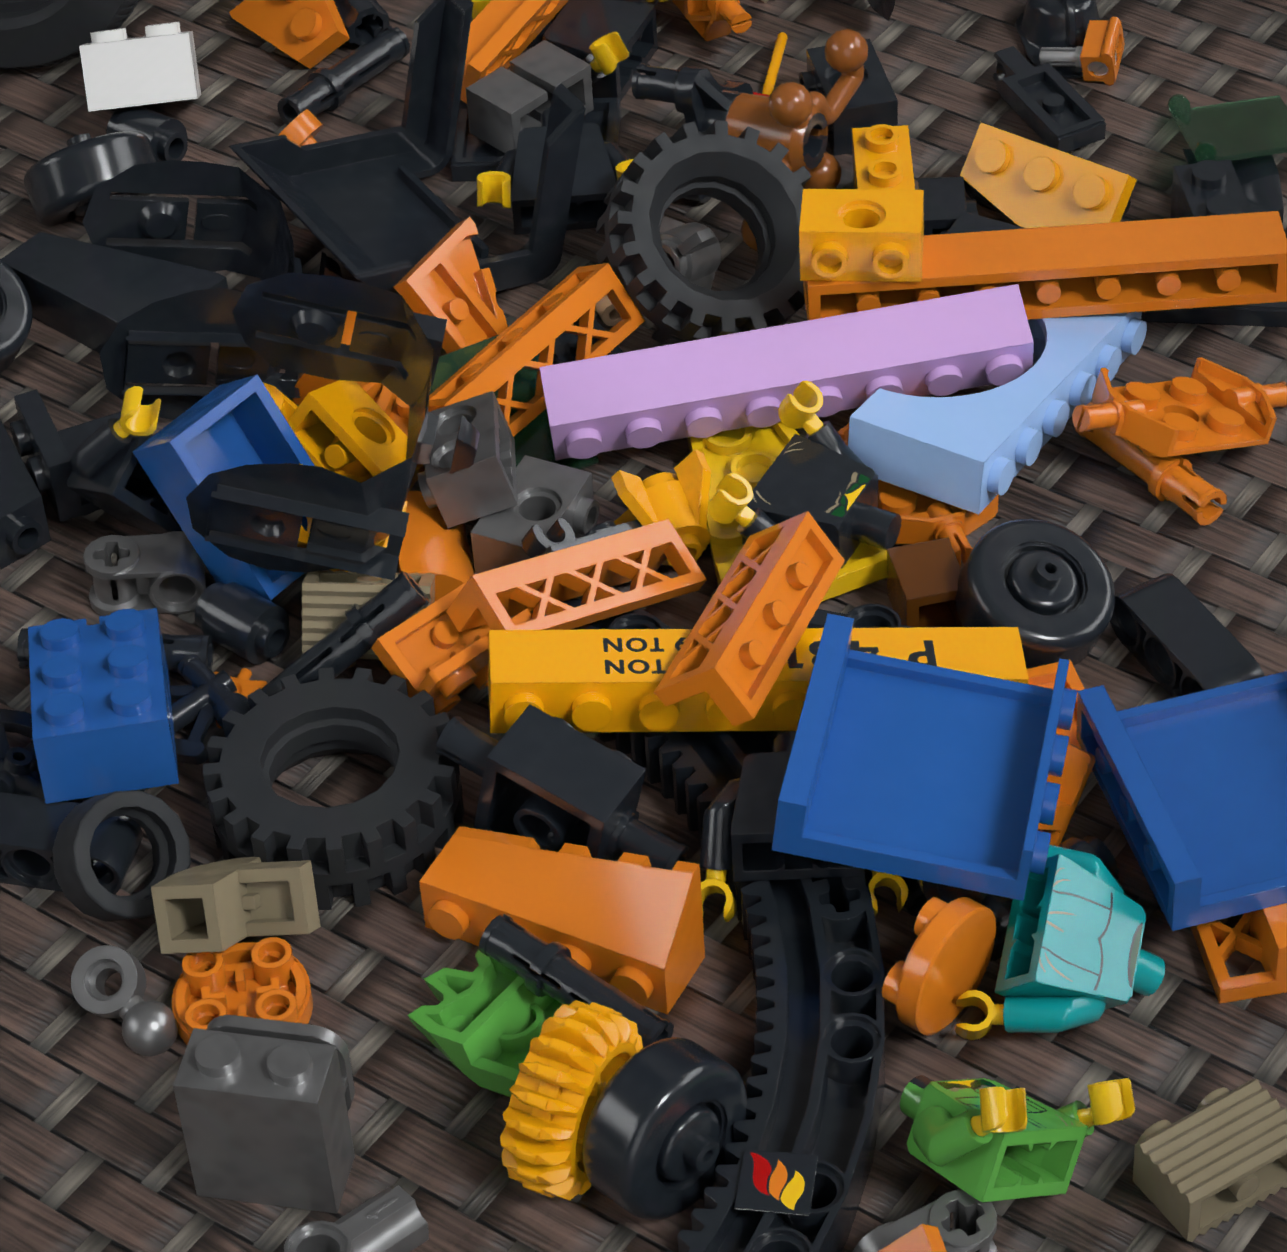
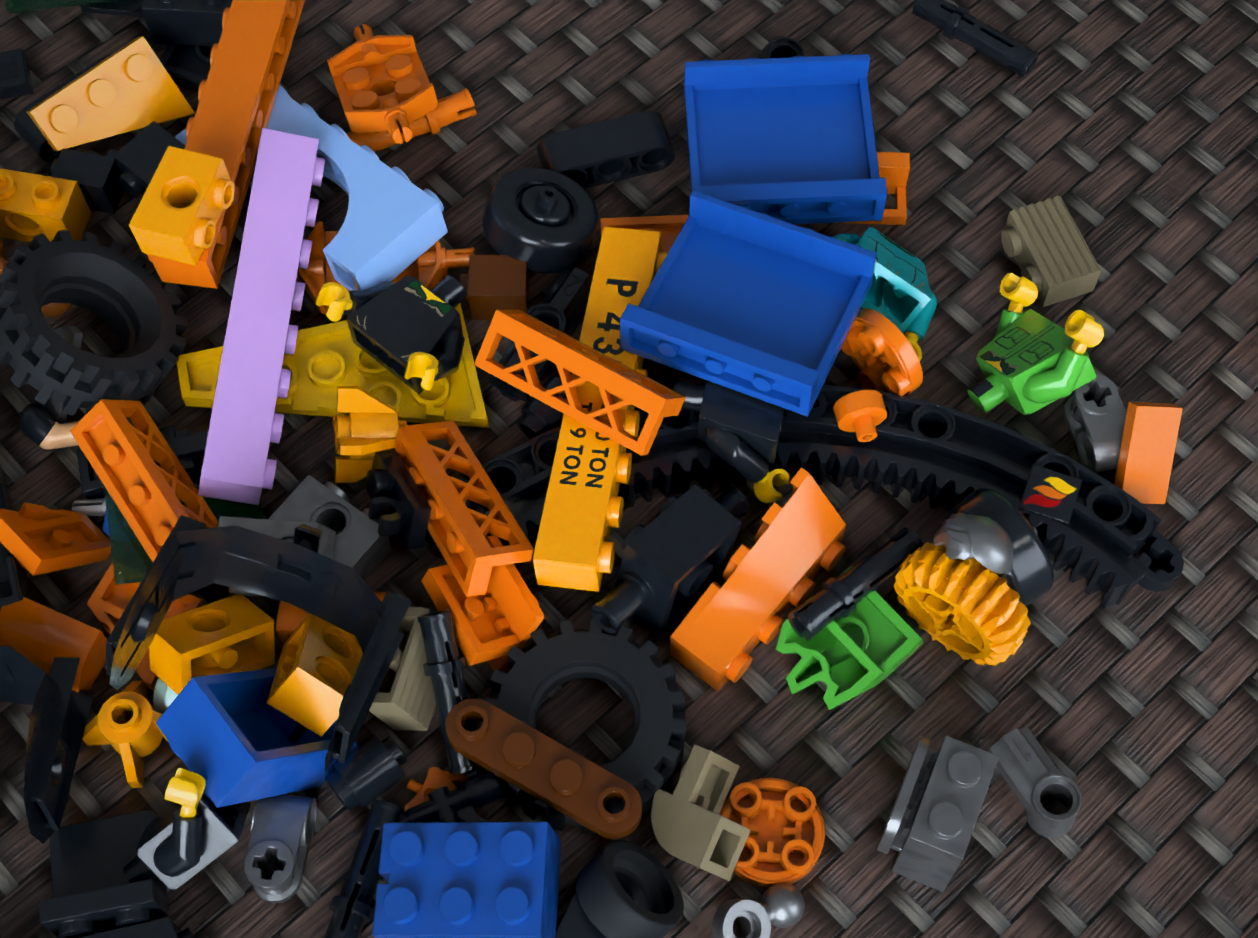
camera: 80 degrees left, 20 degrees up
none -> reddish brown plate [446,699,642,839]
none -> orange tile [833,390,887,442]
none -> flat silver hair [933,513,1014,578]

